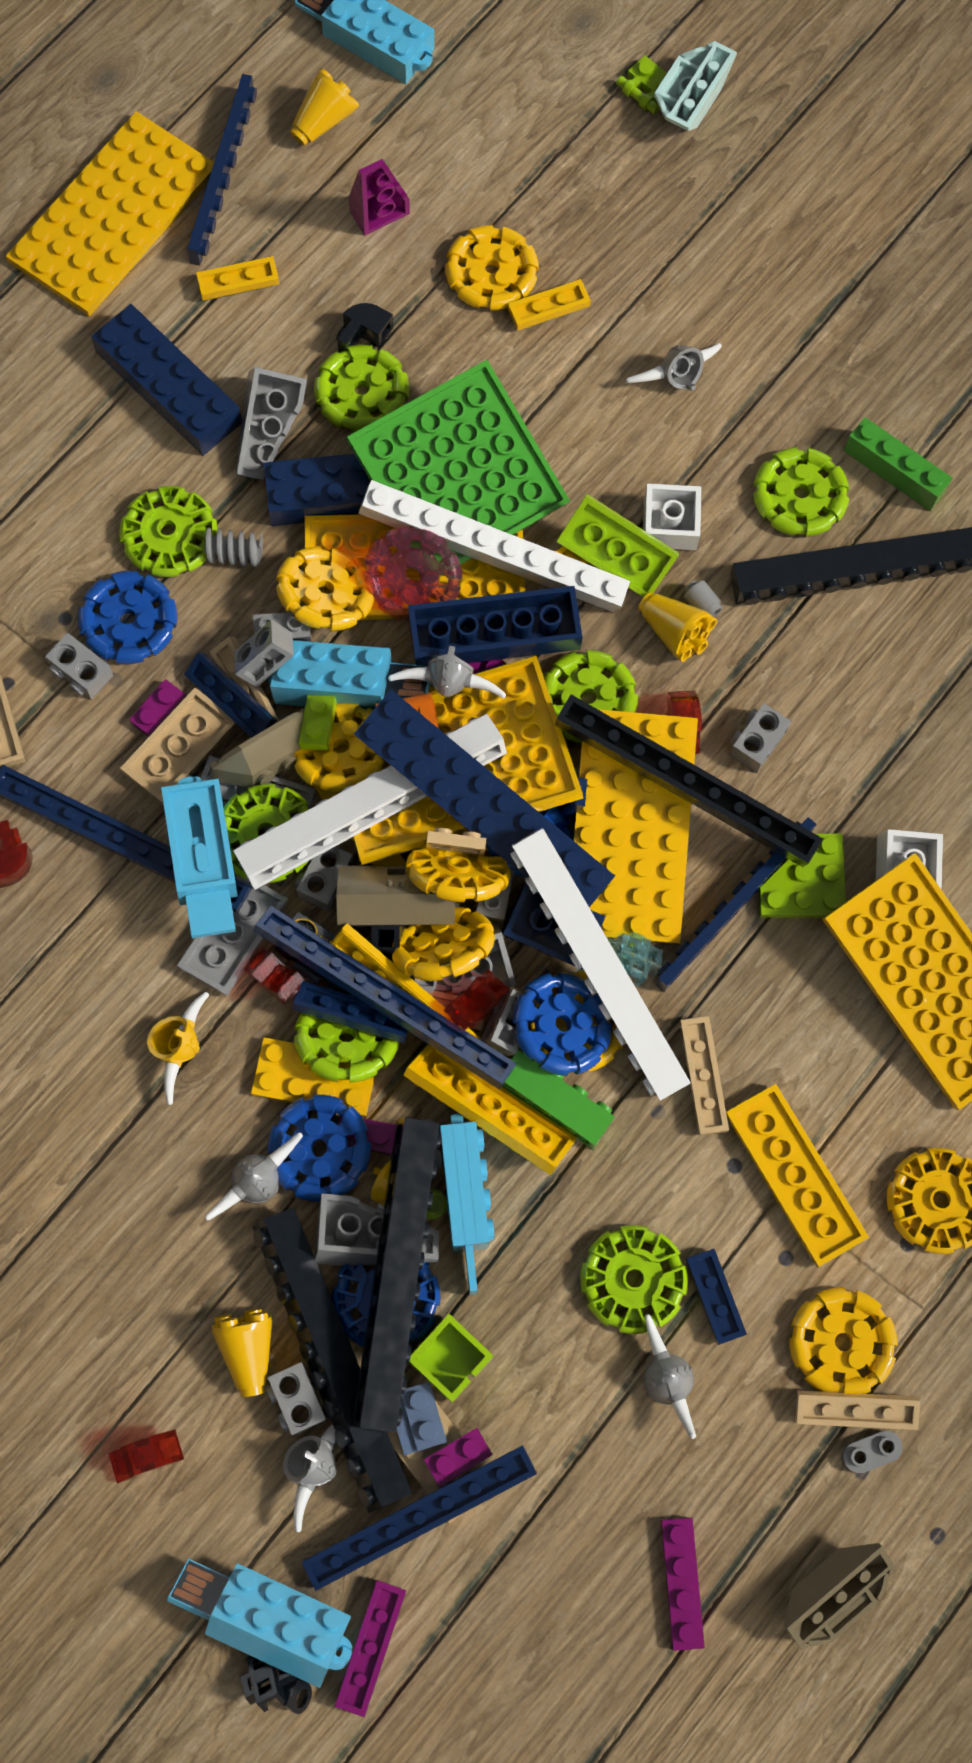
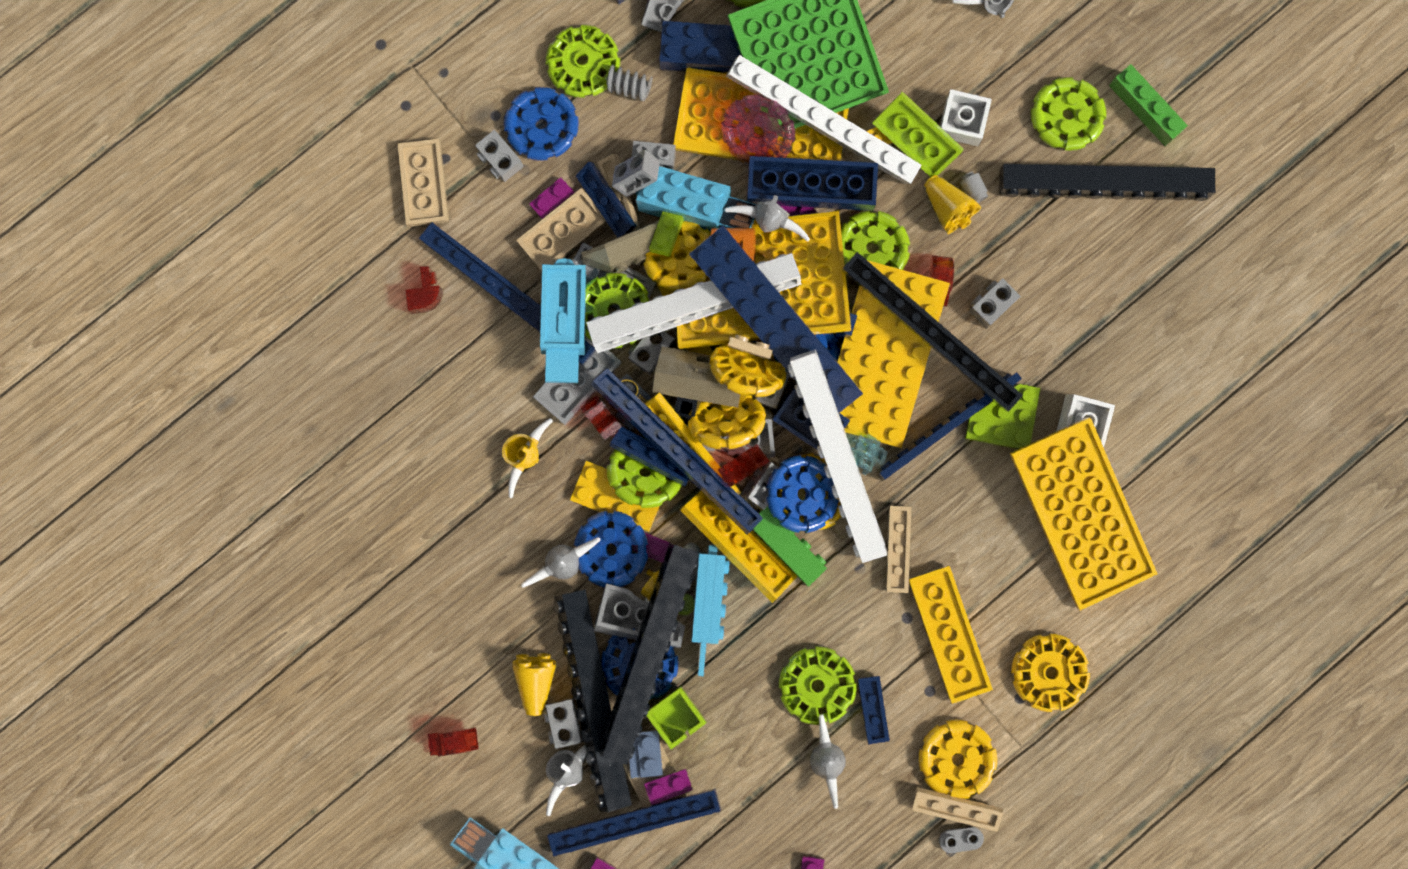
camera: 20 degrees right, 10 degrees up
yellow plate [276,547,374,631] -> none

